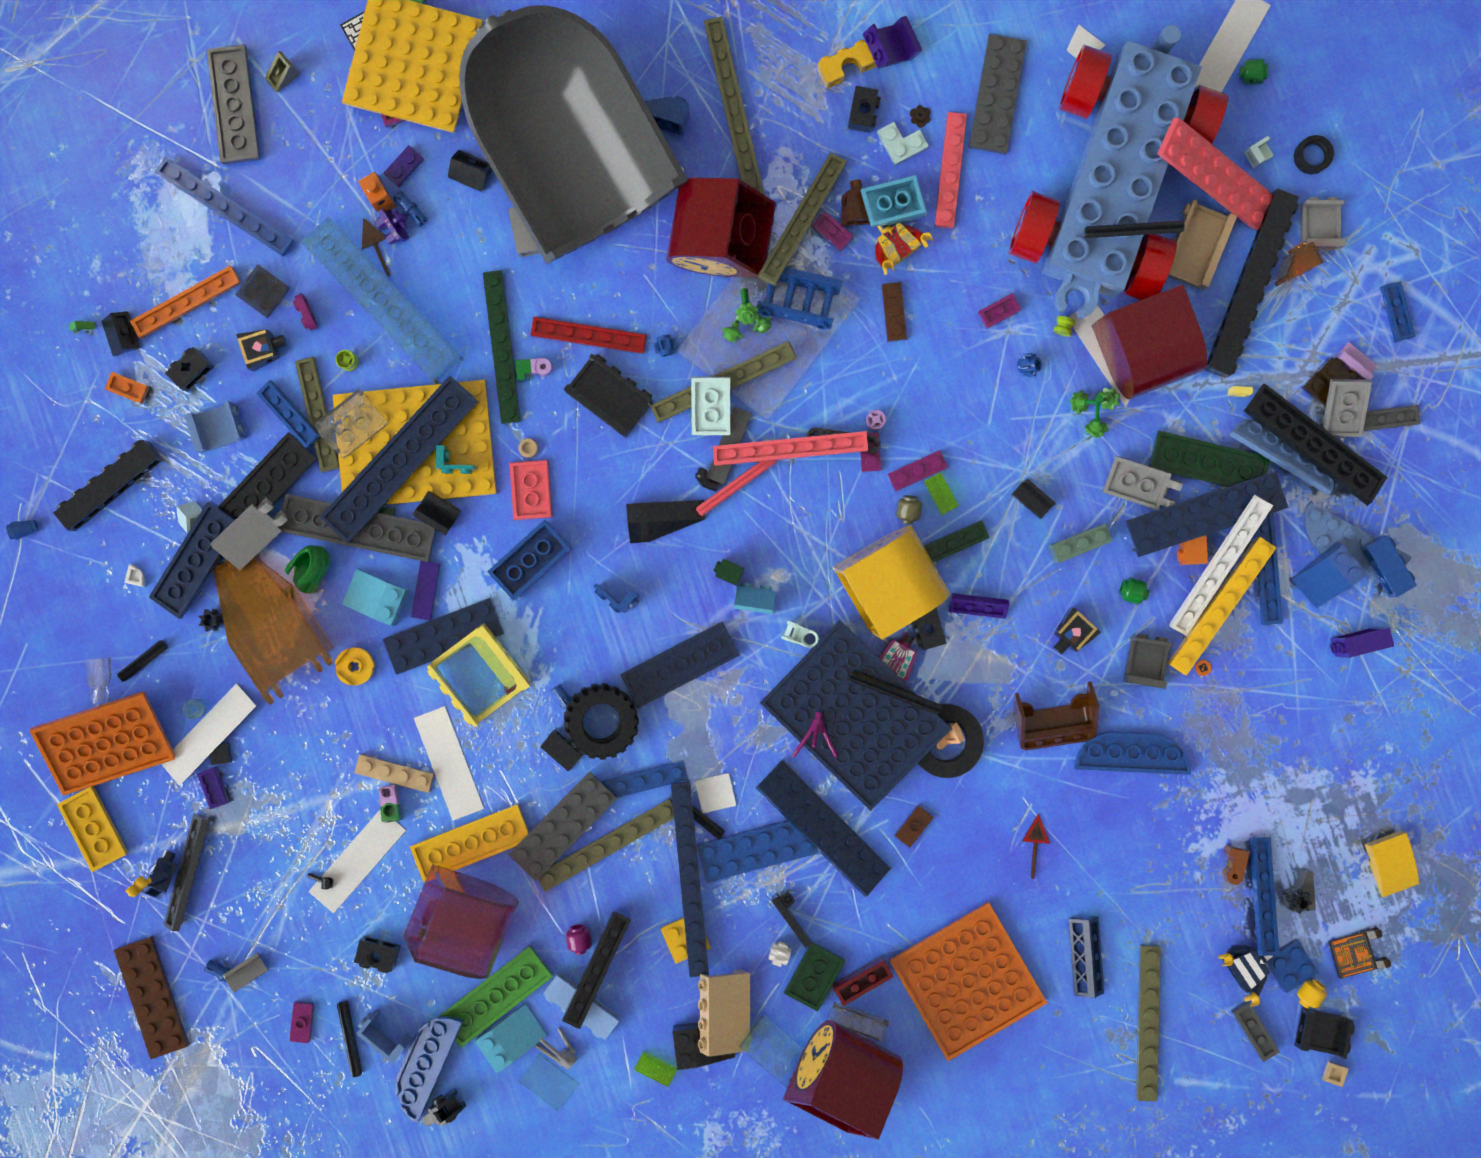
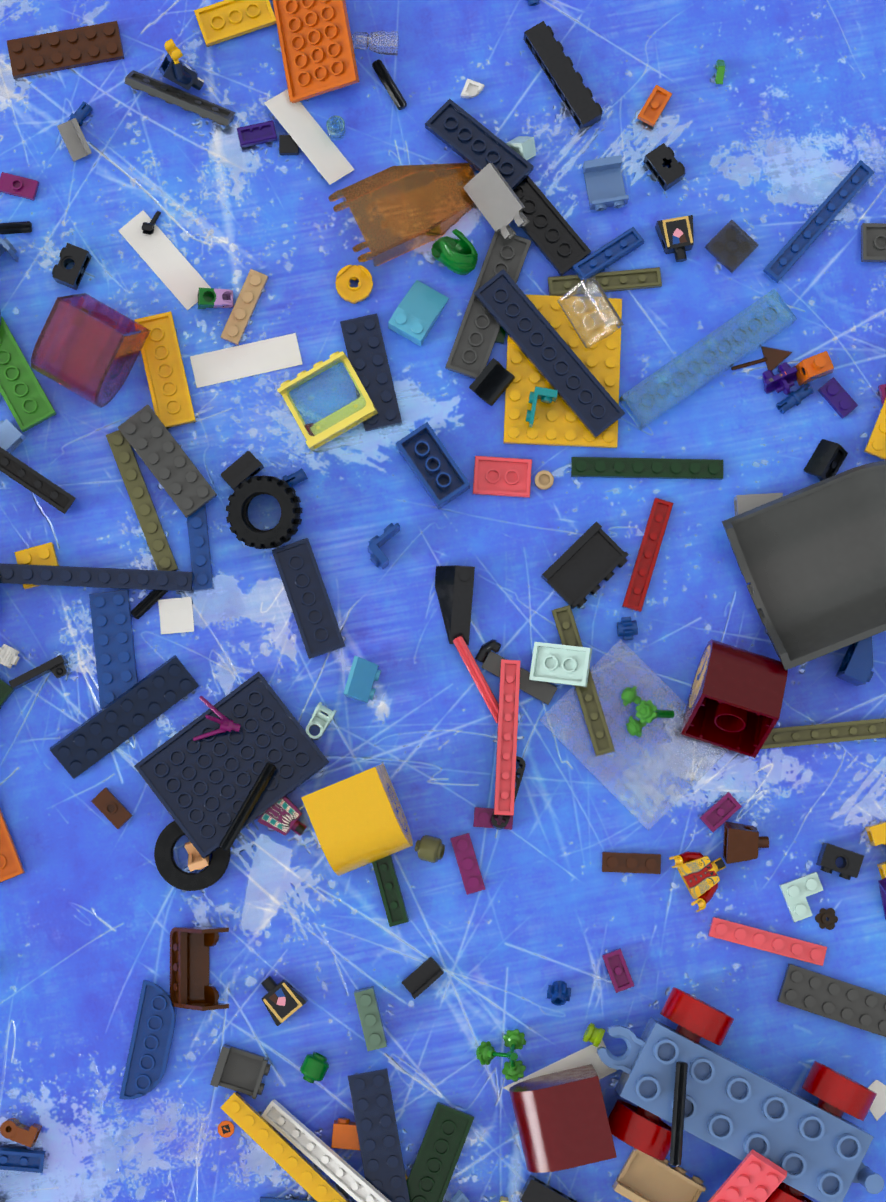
camera: 90 degrees right, 5 degrees down
black panel [101,311,140,357] -> none
orange plate [130,265,241,339] -> none
black gear [198,609,224,632] -> none
magenta plate [293,293,319,331] -> none
lime wheel [335,350,359,371] -> none
dark purple tile [411,561,440,620] -> none
leg [515,358,553,382] -> none
magenta head [566,924,592,955] -> none
dark green brick [713,559,744,586] -> none
blue fence [757,267,843,330] -> none
olive plate [758,152,847,286] -> none
medium azure slope [860,175,926,227] -> none
lavender wheel [866,410,886,431] -> none
black brick [911,608,947,650] -> none
clear neon green plate [923,472,959,515] -> none
dark purple plate [949,593,1009,619] -> none
piece [1022,814,1050,879] -> none
light grey tile [1102,455,1183,510] -> none

